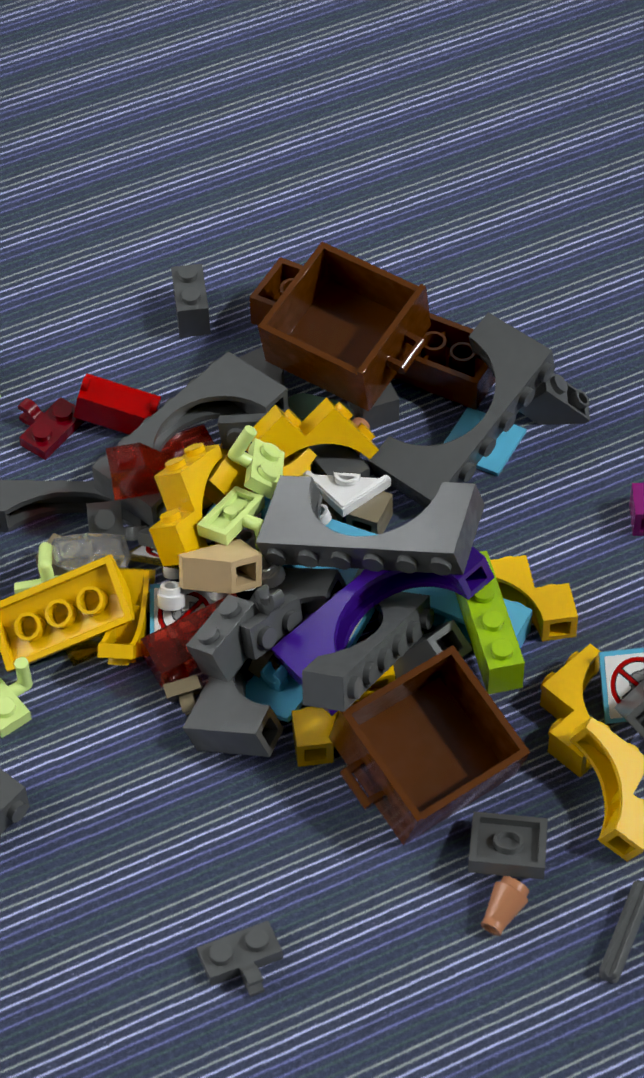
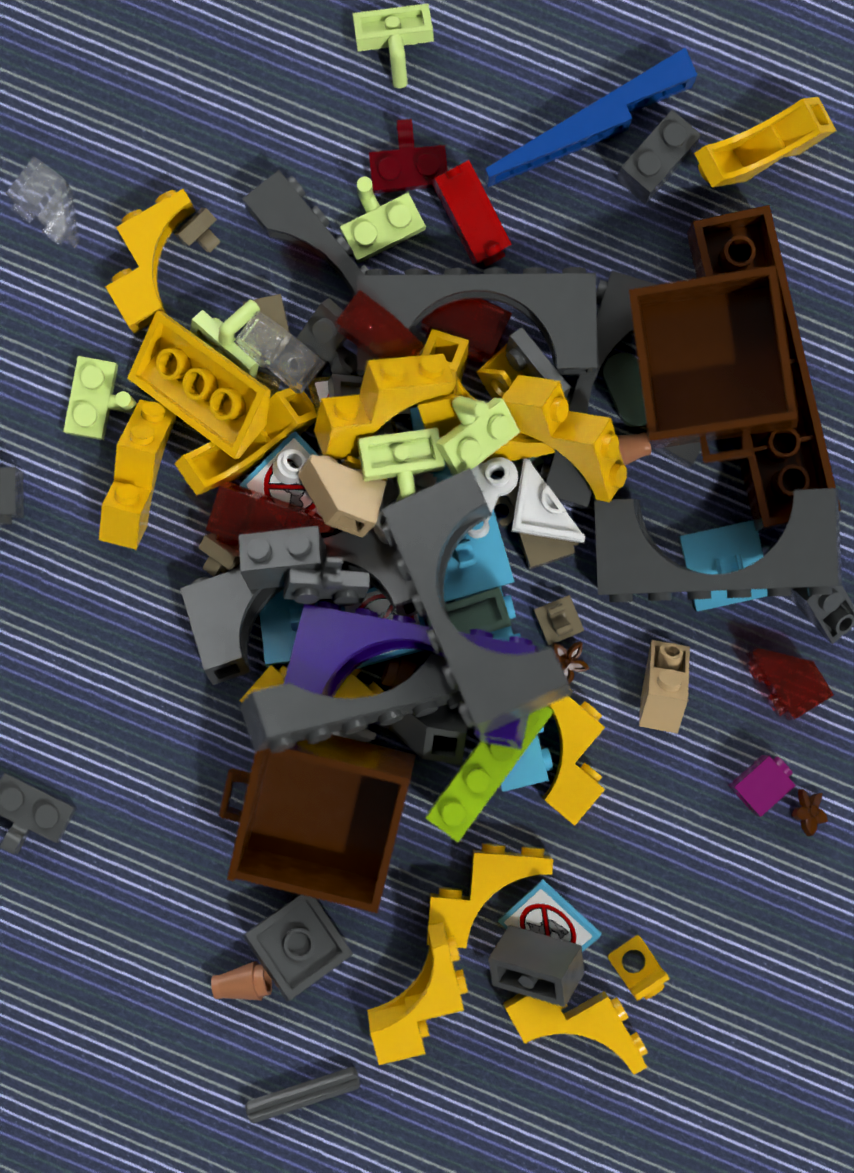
camera: 45 degrees right, 35 degrees up
none -> yellow arch [99,399,176,550]
none -> yellowish green plate [340,176,426,264]
none -> blue slope [484,47,698,187]
none -> tan slope [639,640,690,734]
none -> yellow arch [694,97,836,188]
none -> clear red slope [746,648,834,720]

